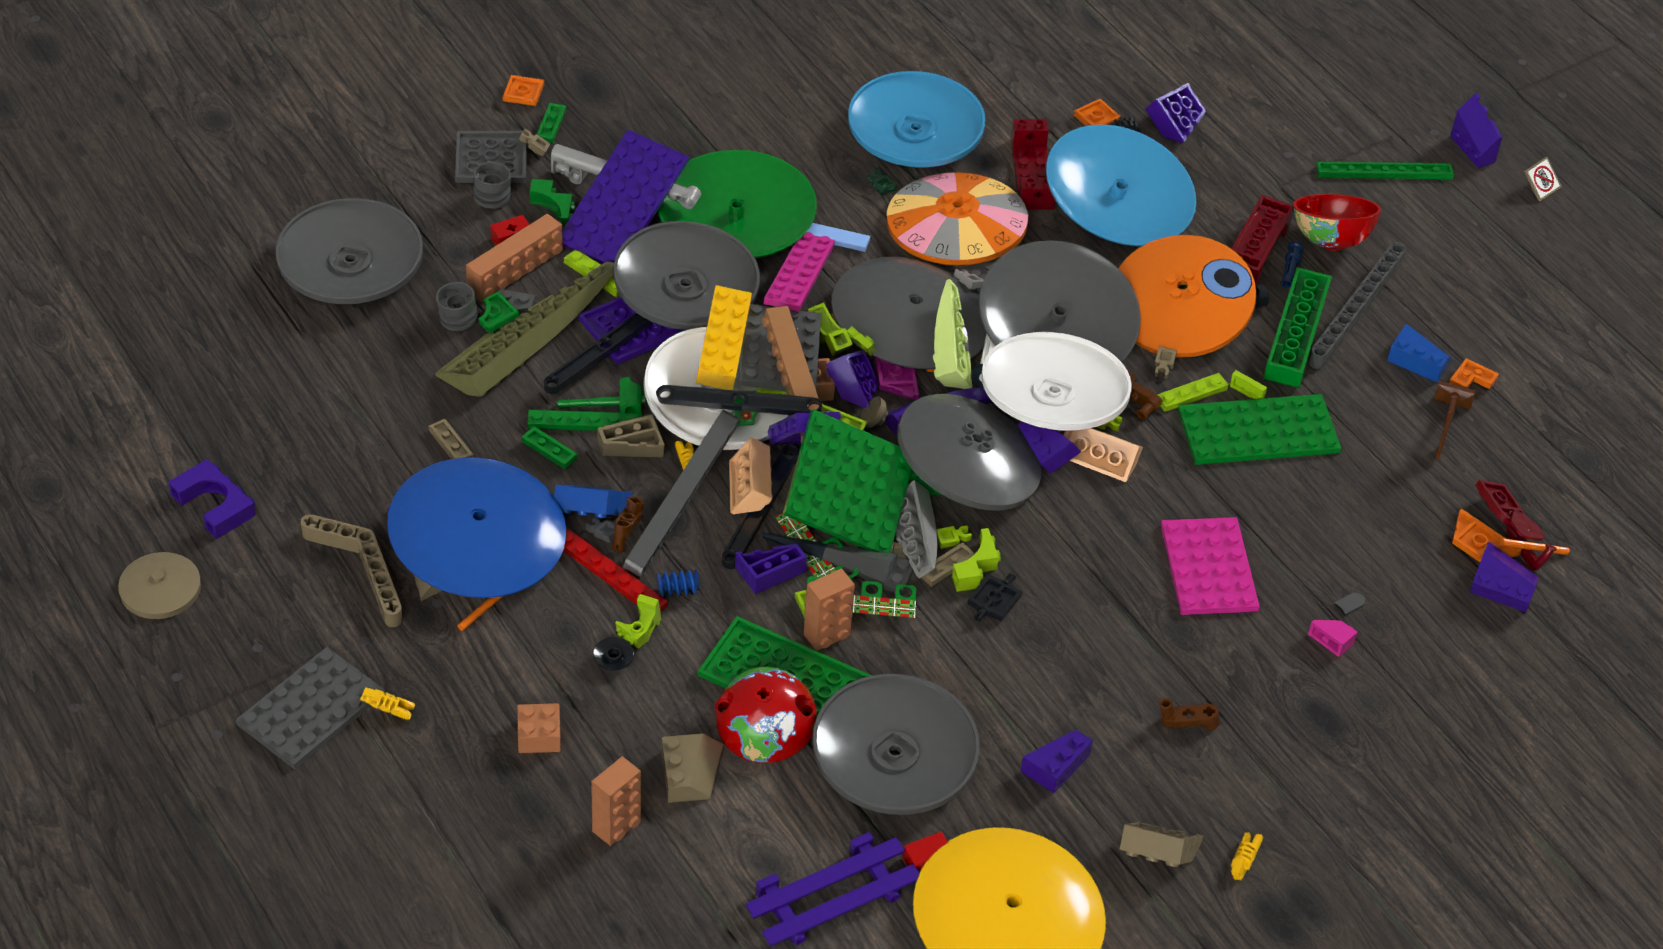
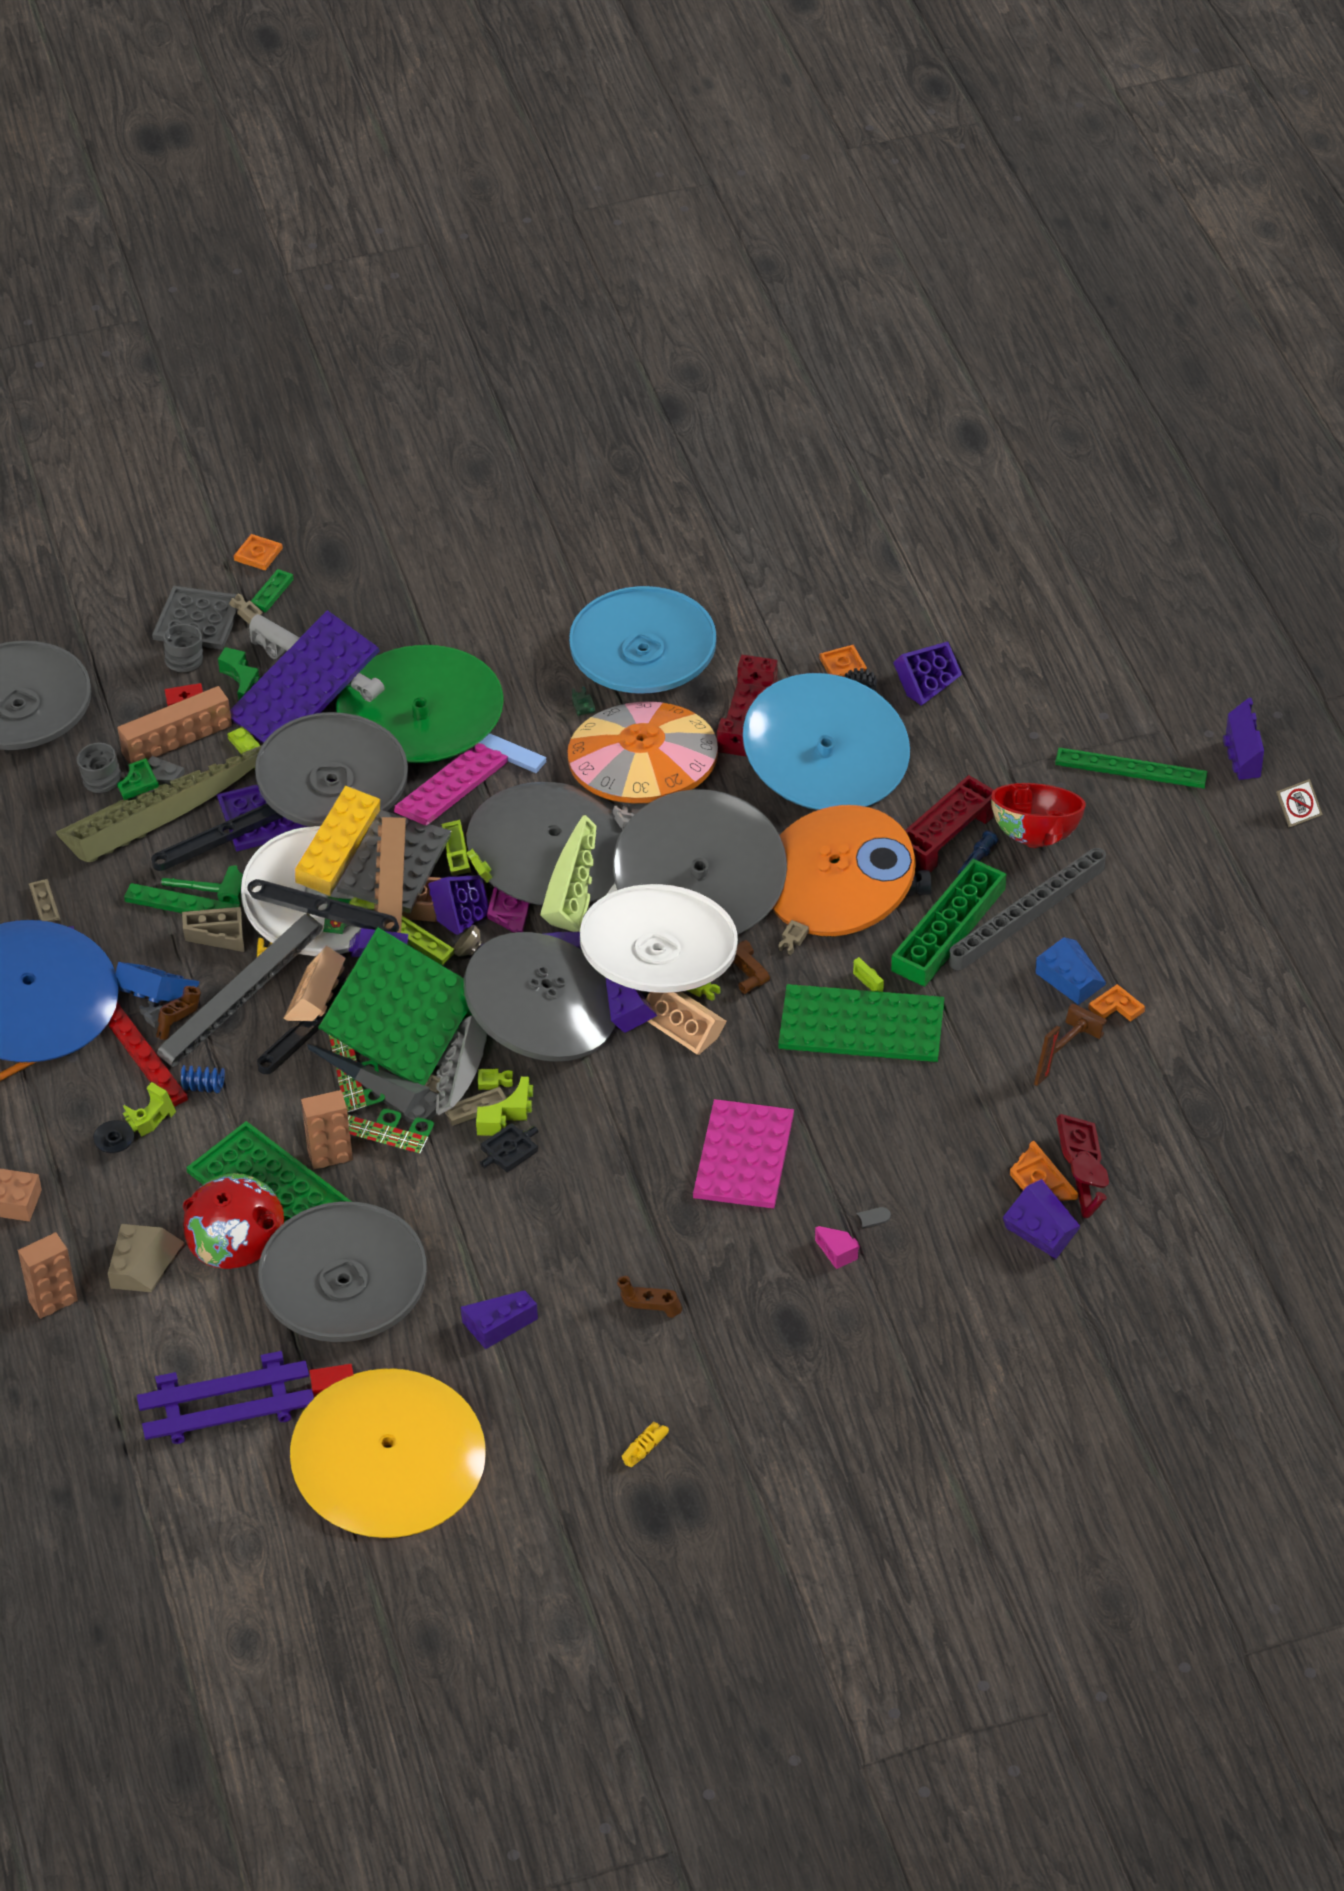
camera: 20 degrees right, 0 degrees up
green plate [521,426,577,469] -> none
dark purple wedge [735,544,807,594] -> none
dark tan wedge [1119,822,1204,867] -> none
lime plate [1157,373,1229,412] -> none
orange bar [1500,538,1570,555] -> none

